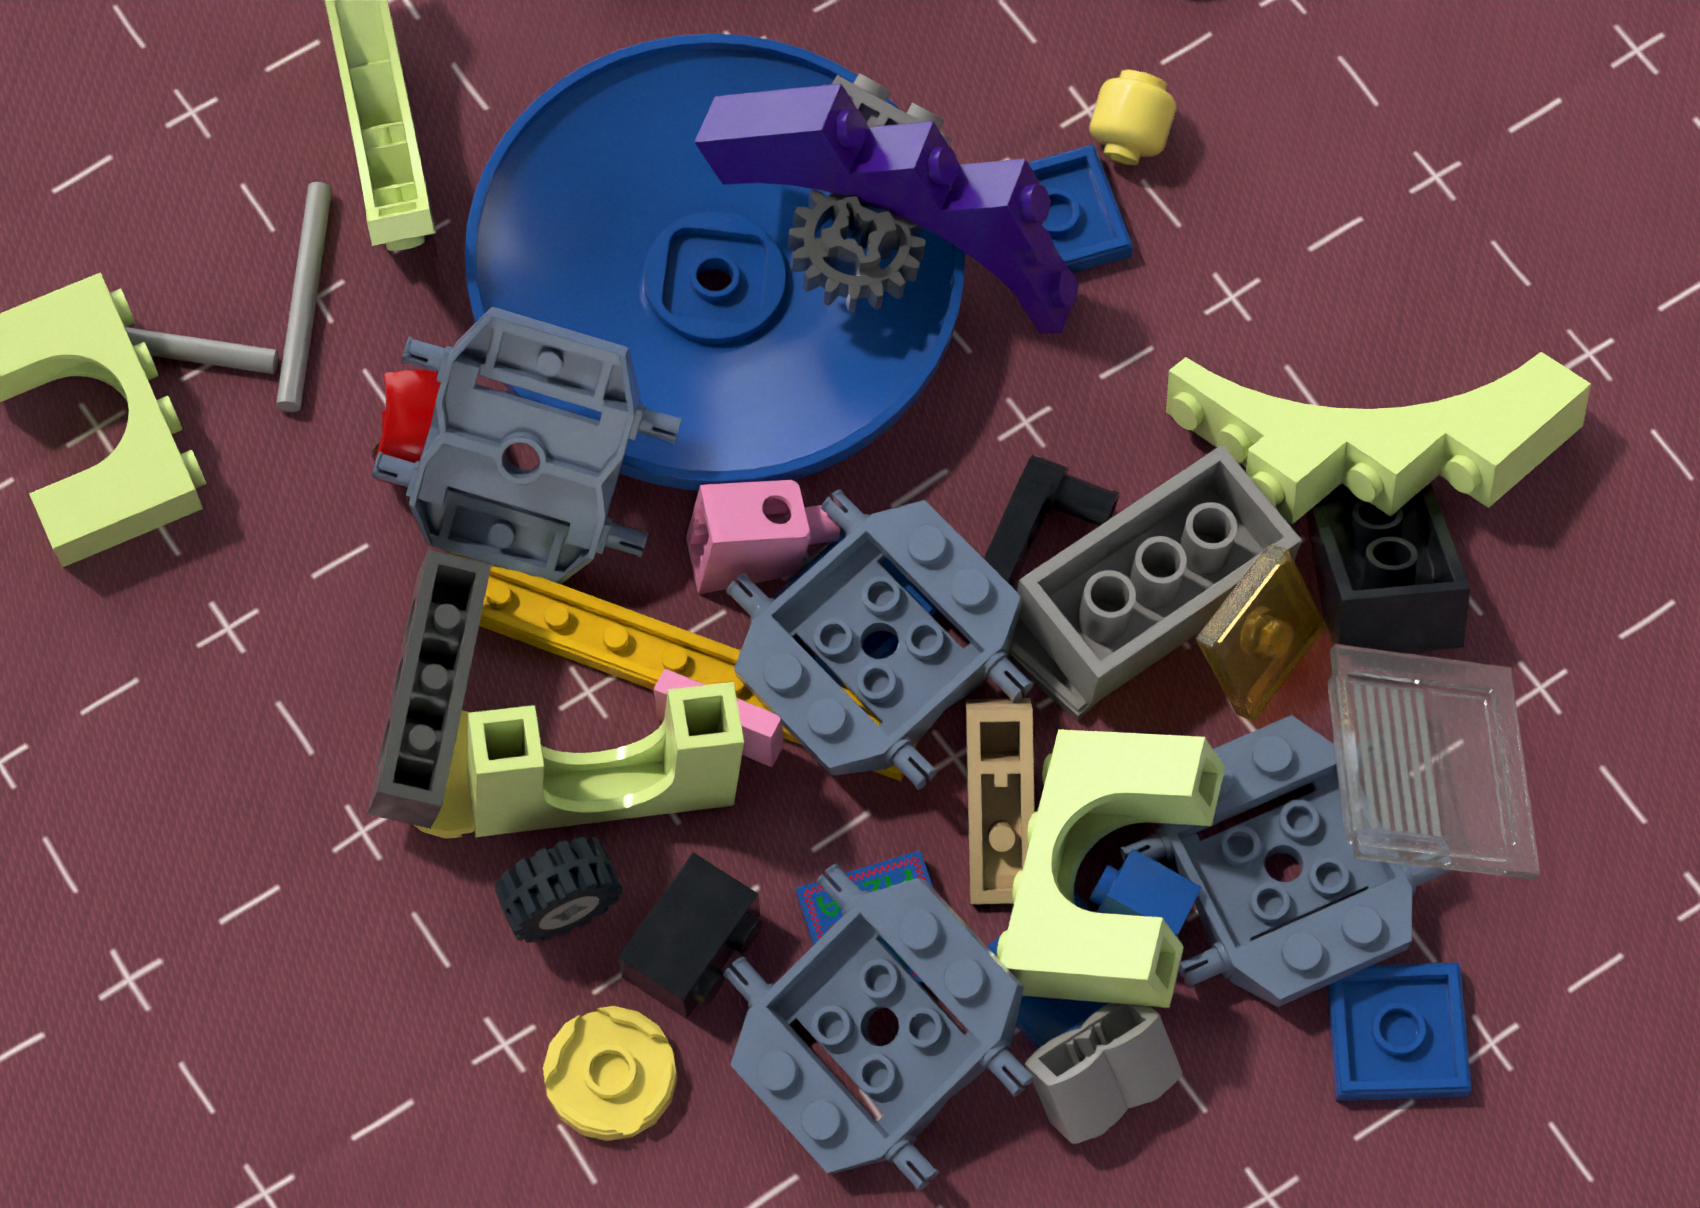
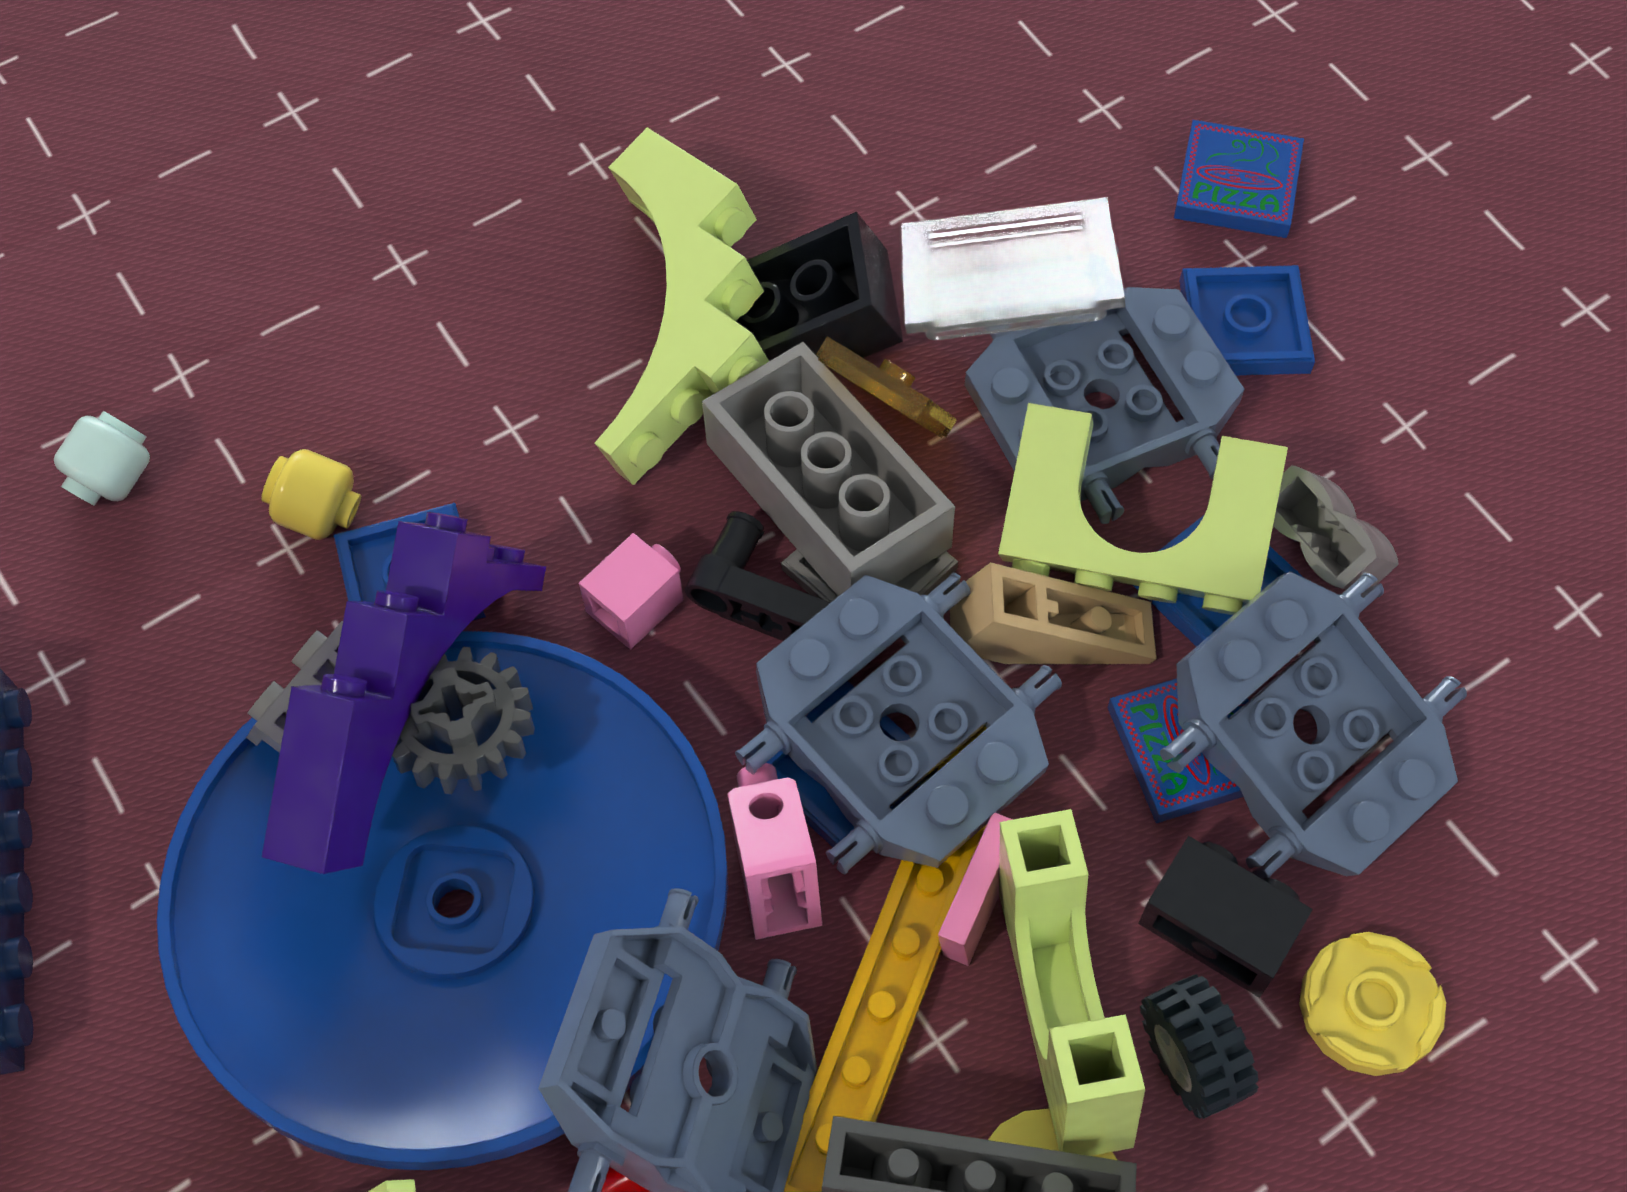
camera: 90 degrees left, 5 degrees down
blue brick [1089,848,1202,937] -> none
none -> bright pink brick [579,533,684,650]
none -> blue tile [1174,120,1304,238]

